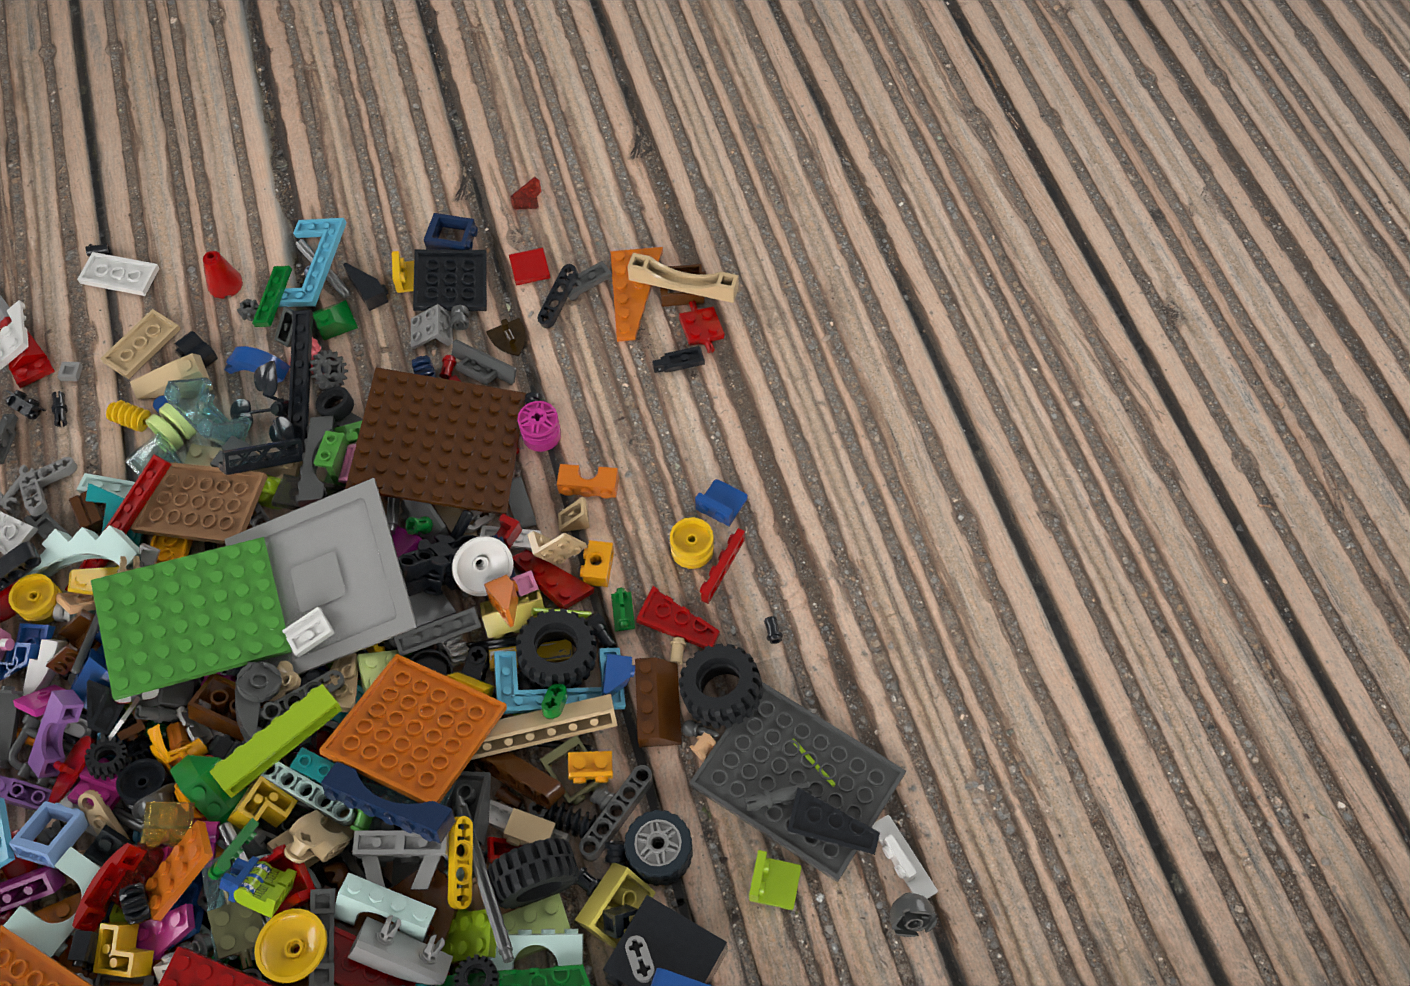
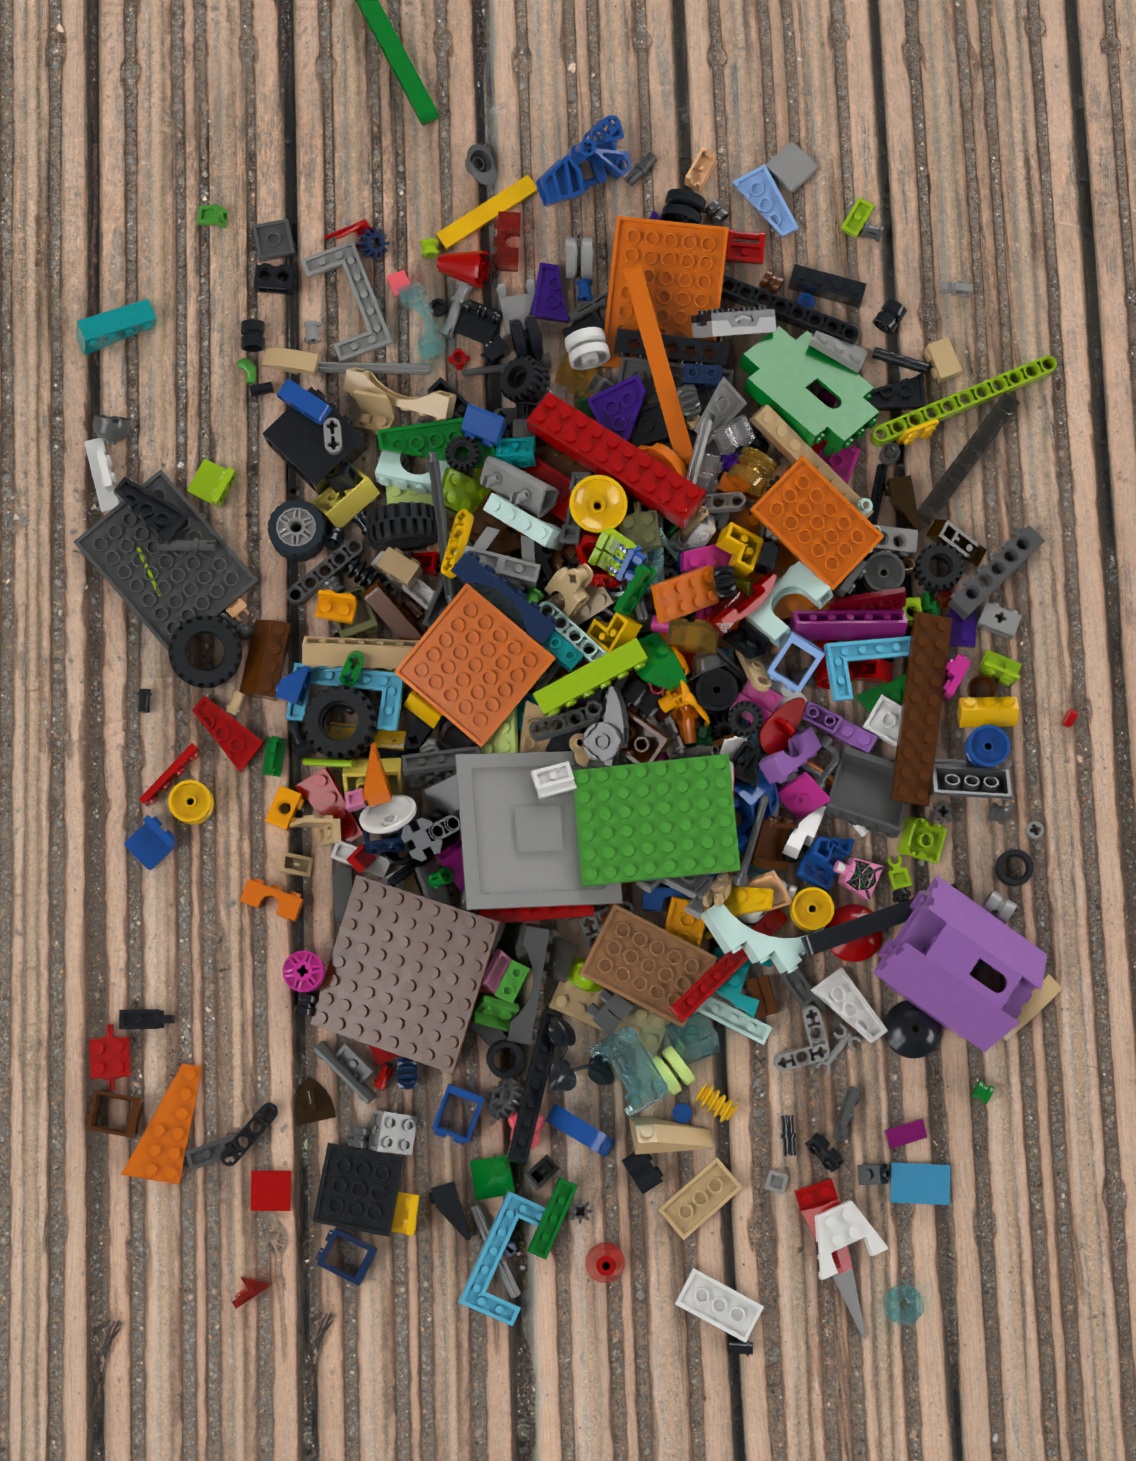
camera: 170 degrees left, 20 degrees up
black fence [219,438,303,475] -> none
tan arch [628,253,739,303] -> none
none -> blue window [432,1084,485,1145]

